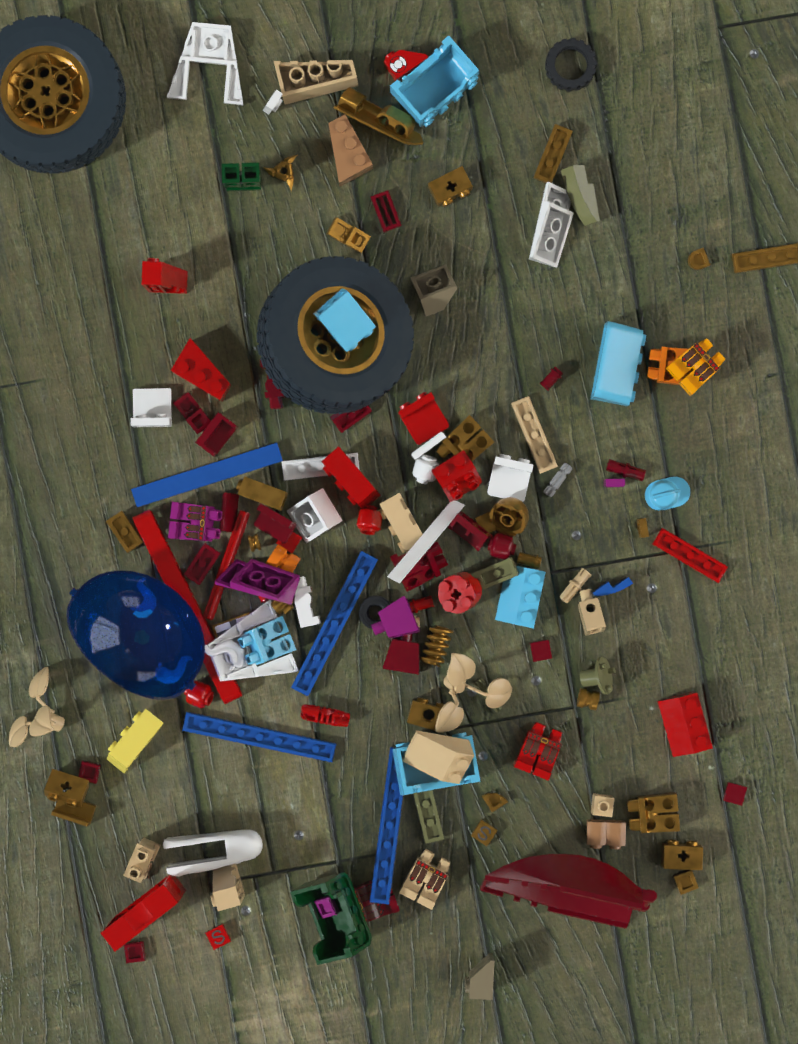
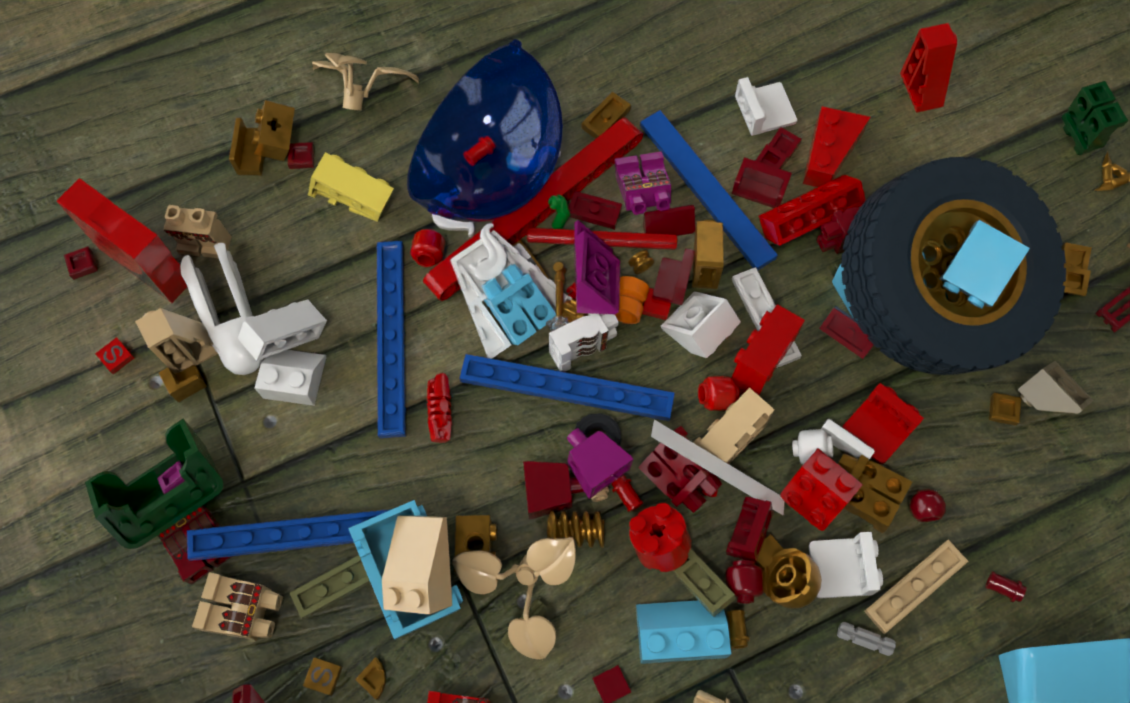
camera: 75 degrees right, 20 degrees down
none -> pearl gold panel [159,365,207,403]
none -> white brick [237,299,327,361]
none -> white slope [255,350,326,406]
none -> red pin [463,136,496,166]
none -> pearl gold piece [546,262,570,332]
none -> green arm [548,194,570,229]
none -> red brick [759,175,866,246]
none -> dark red piece [909,489,946,522]
none -> pearl gold tile [989,393,1021,426]

